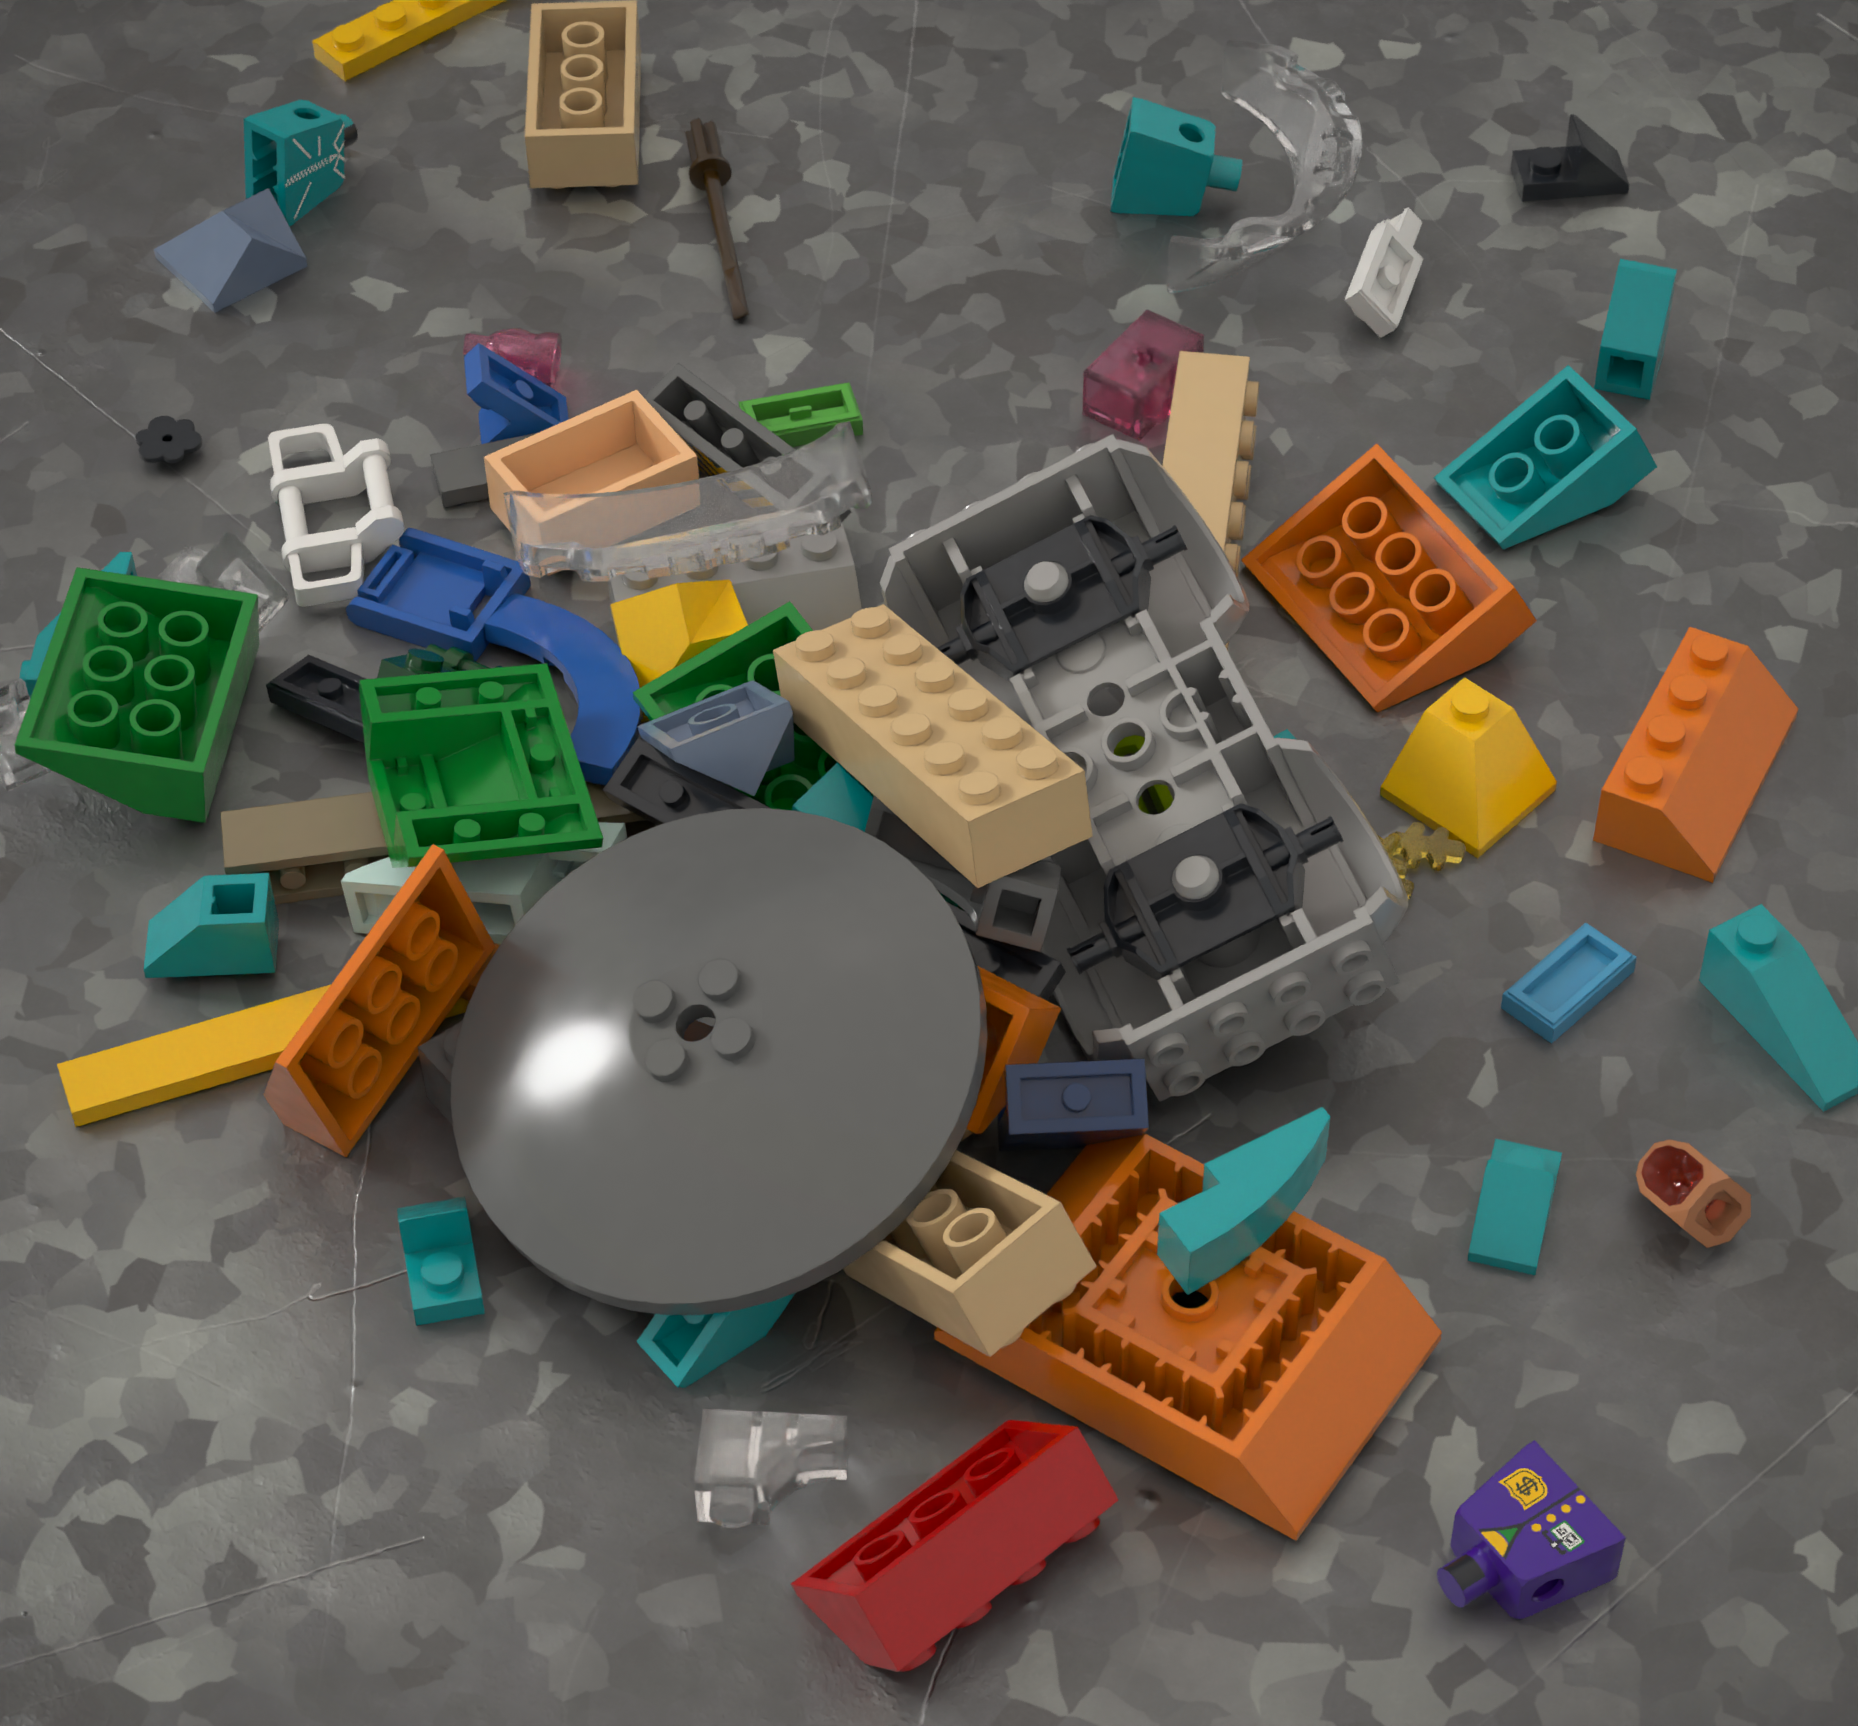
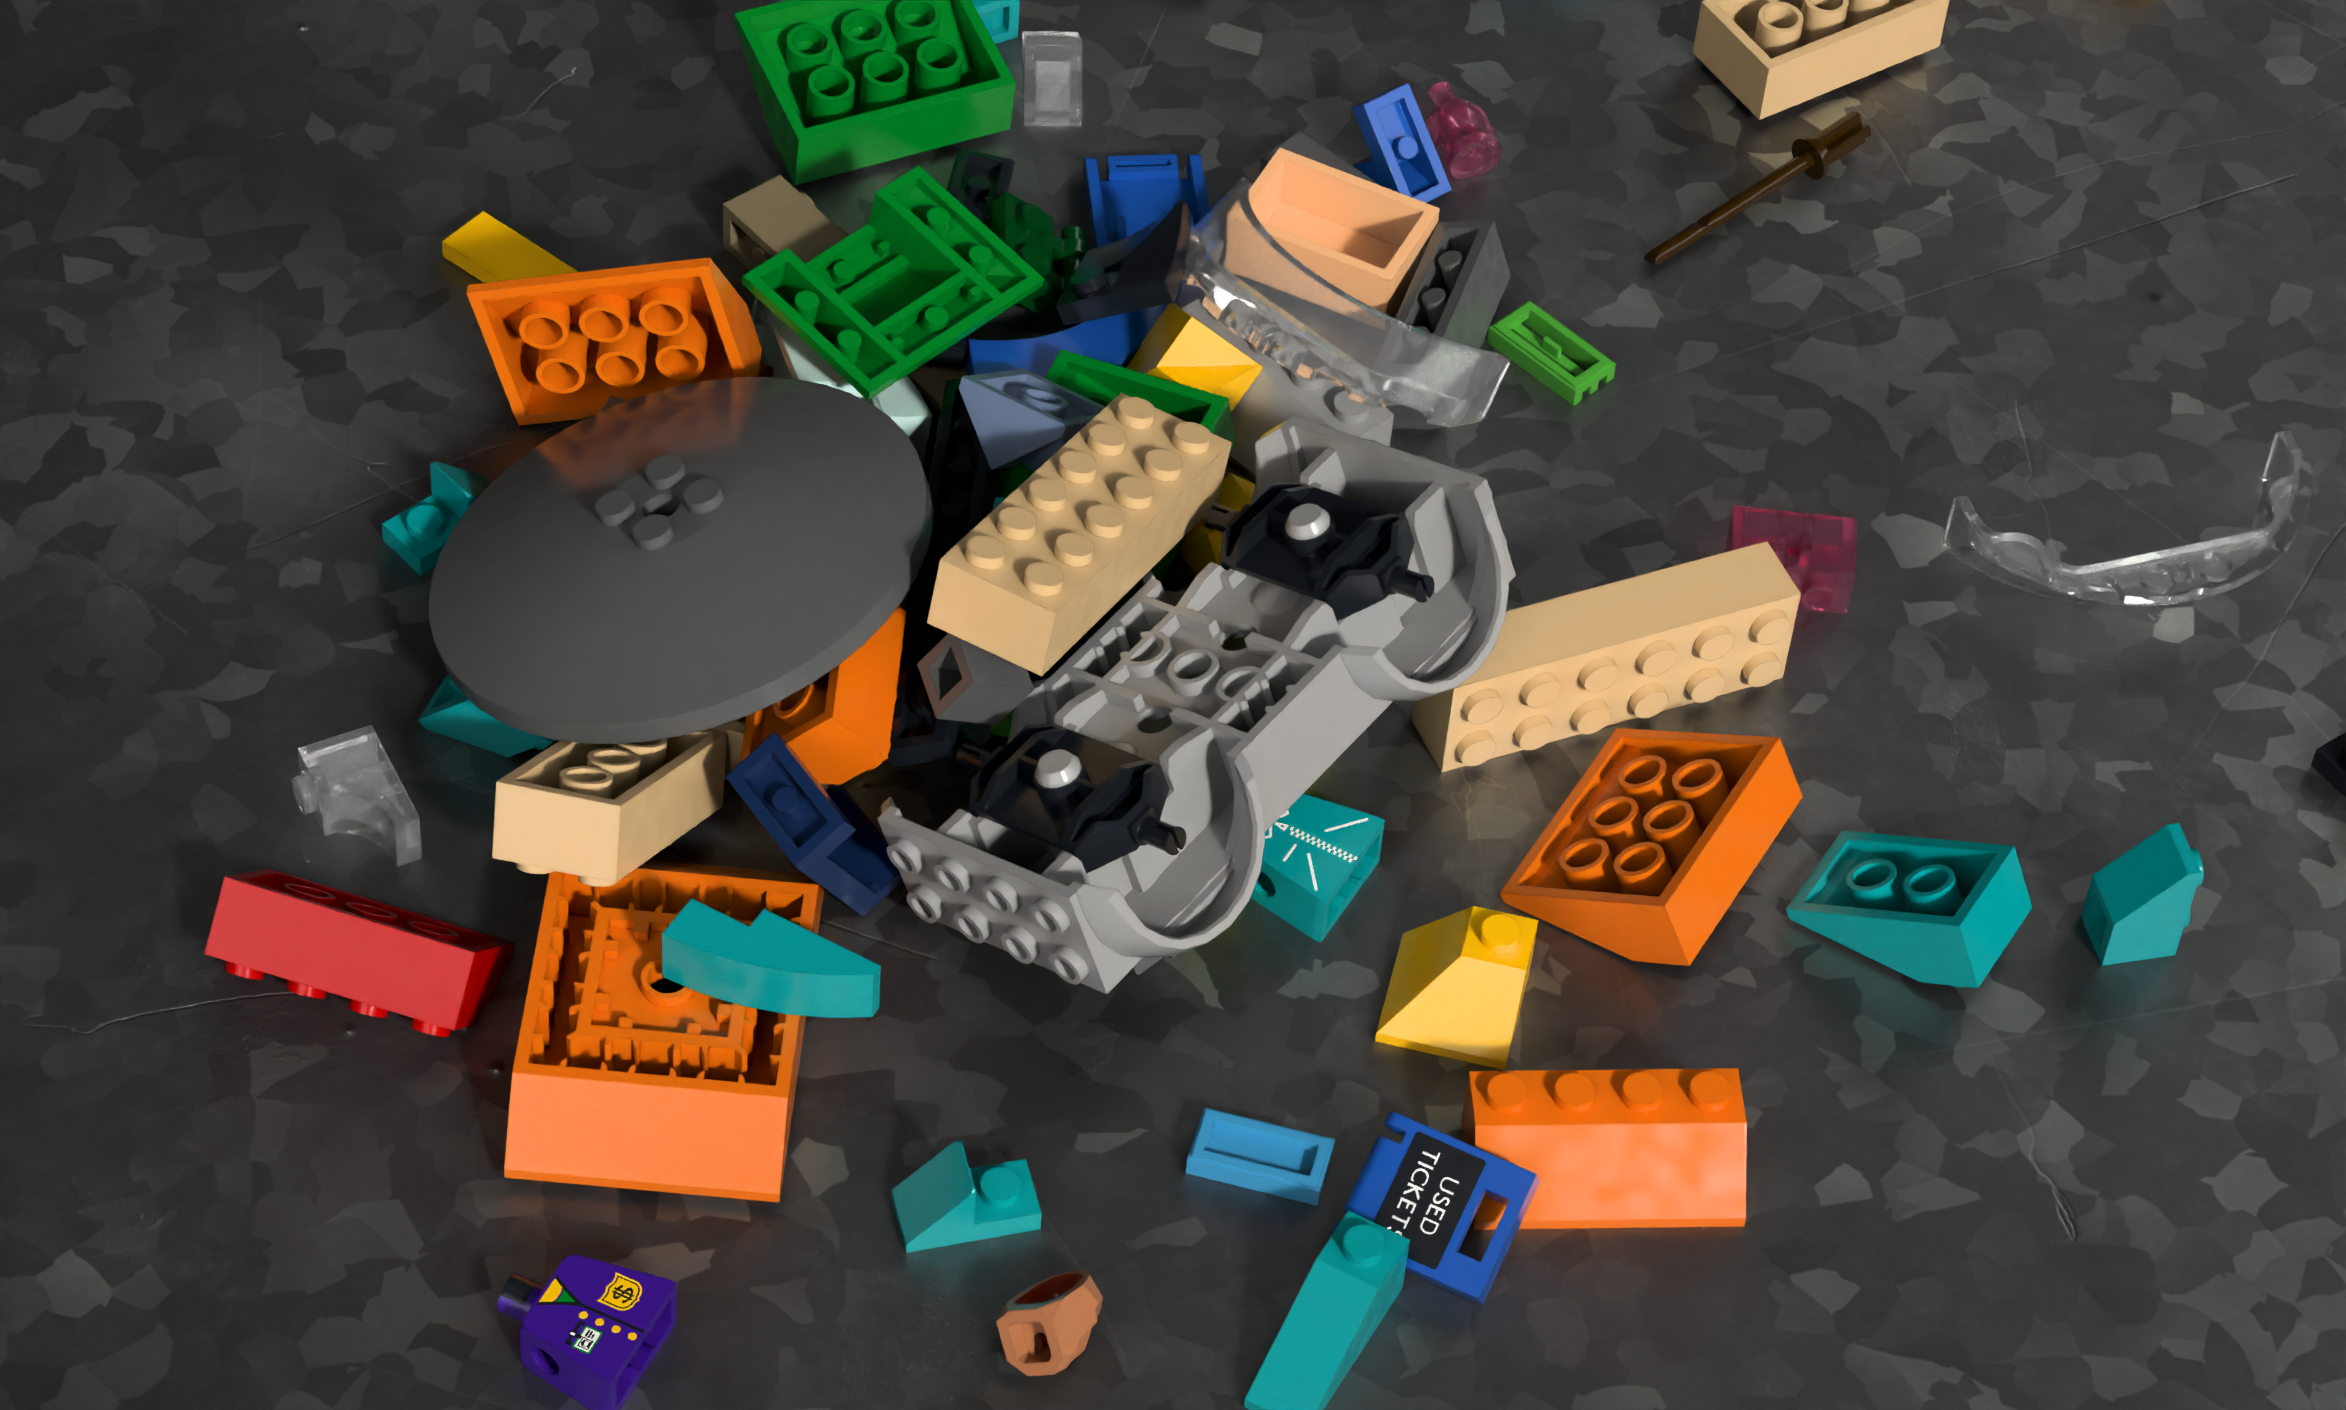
camera: 55 degrees right, 0 degrees up
teal slope [144,873,279,978] -> none
white bar [268,424,404,607] -> none
teal torso [1110,97,1242,216] -> none
white hinge [1344,207,1423,338] -> none
clear yellow animal [1377,822,1466,900] -> none
none -> black plate [1056,200,1191,327]
none -> container [1331,1111,1540,1306]

